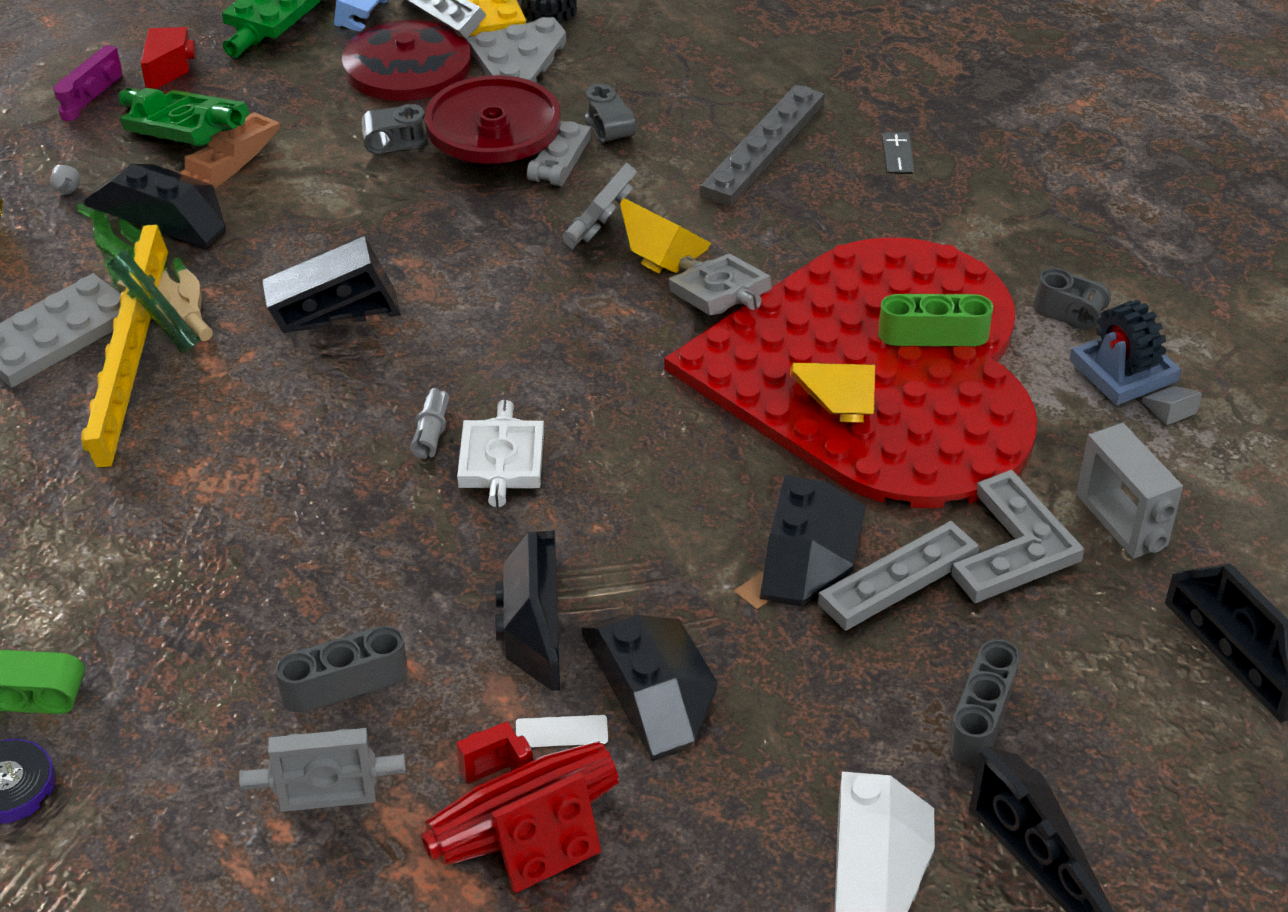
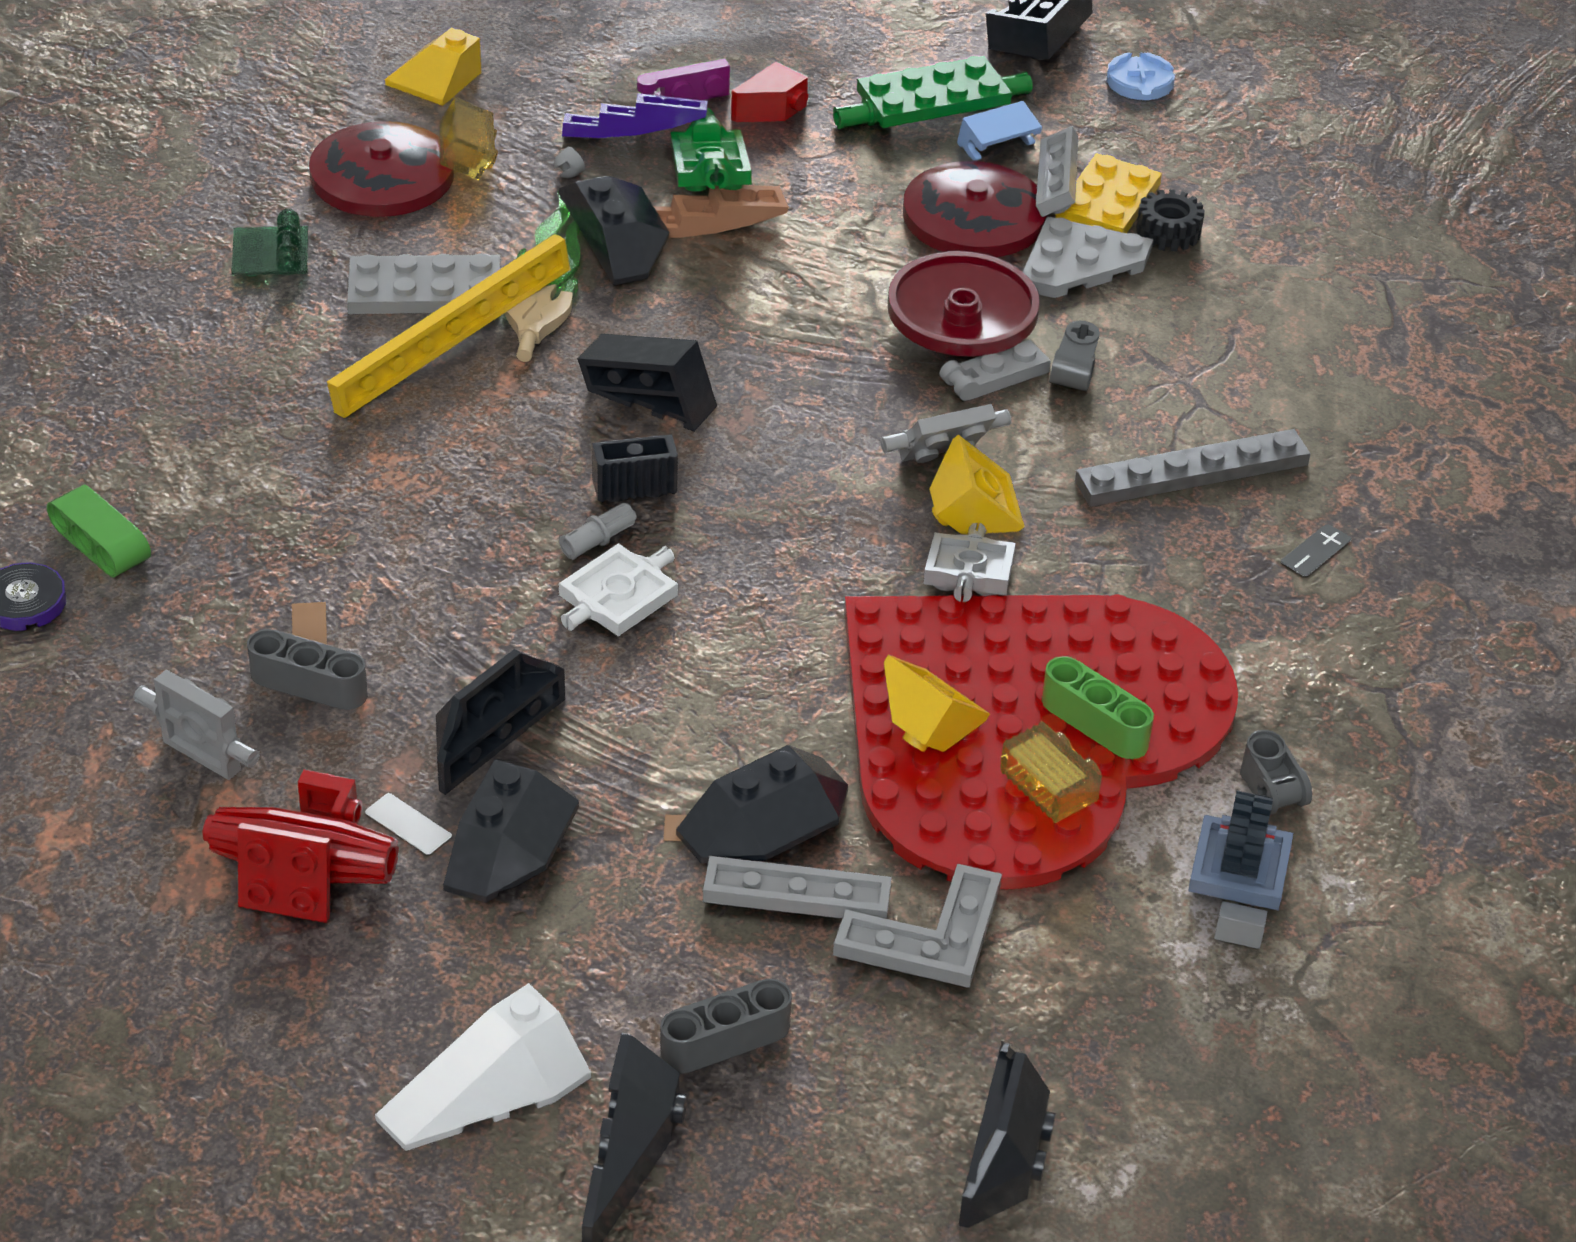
camera: 40 degrees right, 0 degrees up
clear green pin [106,249,200,353] -> none
dark grey piece [361,104,428,154] -> none
light grey window [1076,423,1183,559] -> none
none -> medium nougat sticker [292,602,327,645]
none -> dark purple slope [562,93,708,138]
none -> black brick [591,434,678,503]
none -> clear yellow brick [1000,721,1102,823]

